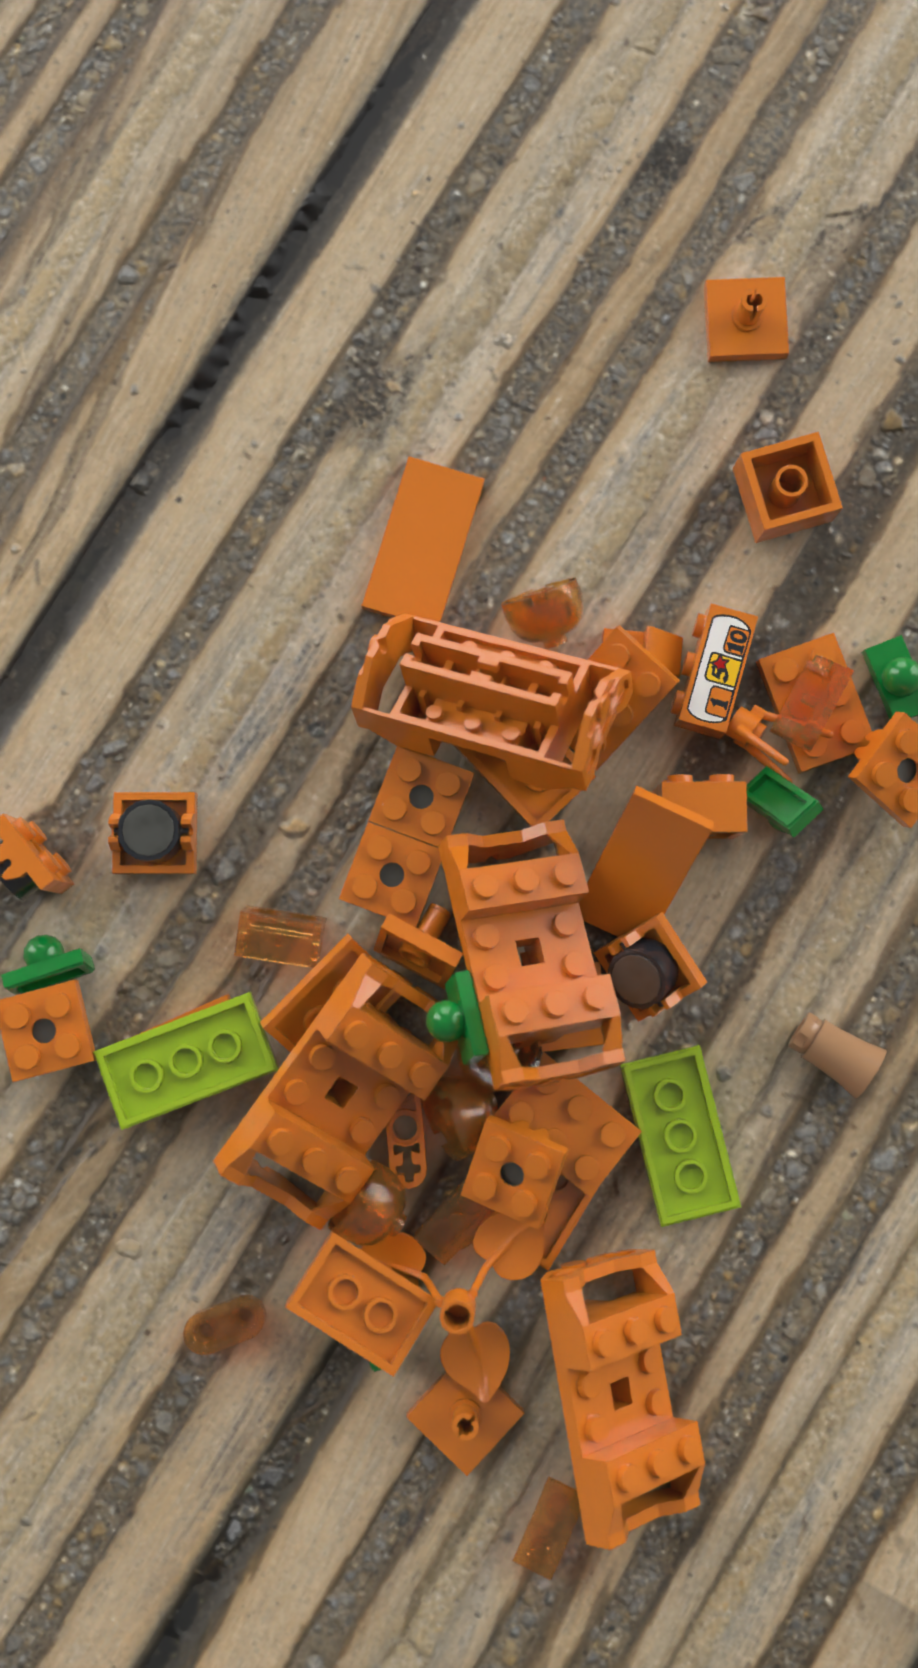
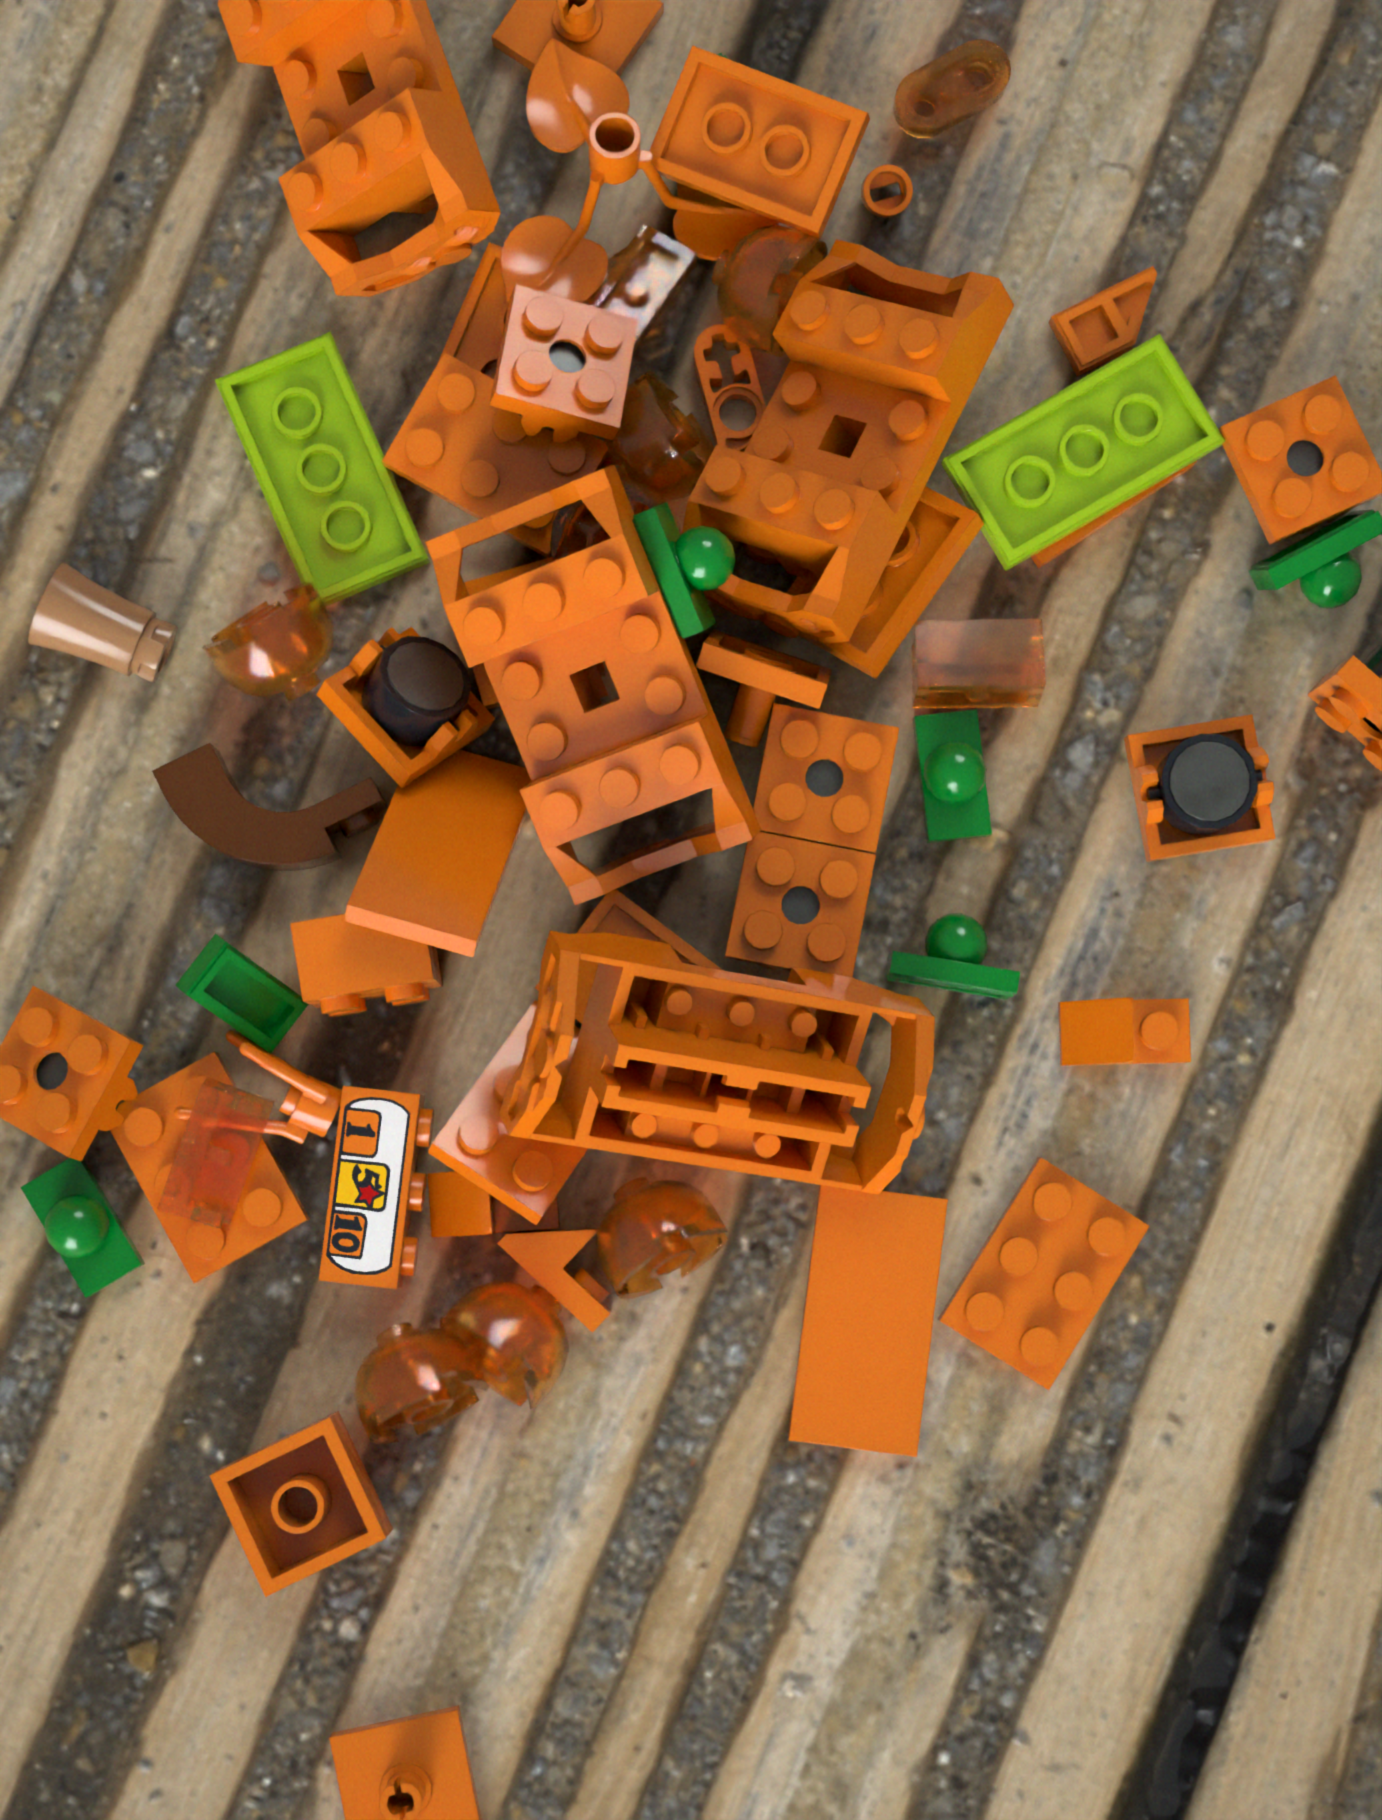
camera: 160 degrees right, 0 degrees up
none -> reddish brown arch [152,743,388,871]
none -> clear orange cylinder [202,582,335,701]
none -> clear orange cylinder [354,1322,489,1444]
none -> clear orange cylinder [439,1280,569,1409]
none -> orange slope [497,1228,611,1333]
none -> orange hinge [861,164,913,218]
none -> green tile [885,913,1020,1000]
none -> green tile [912,709,992,843]
none -> orange plate [937,1157,1150,1390]
none -> orange tile [1048,266,1157,377]
none -> orange slope [1058,997,1191,1066]

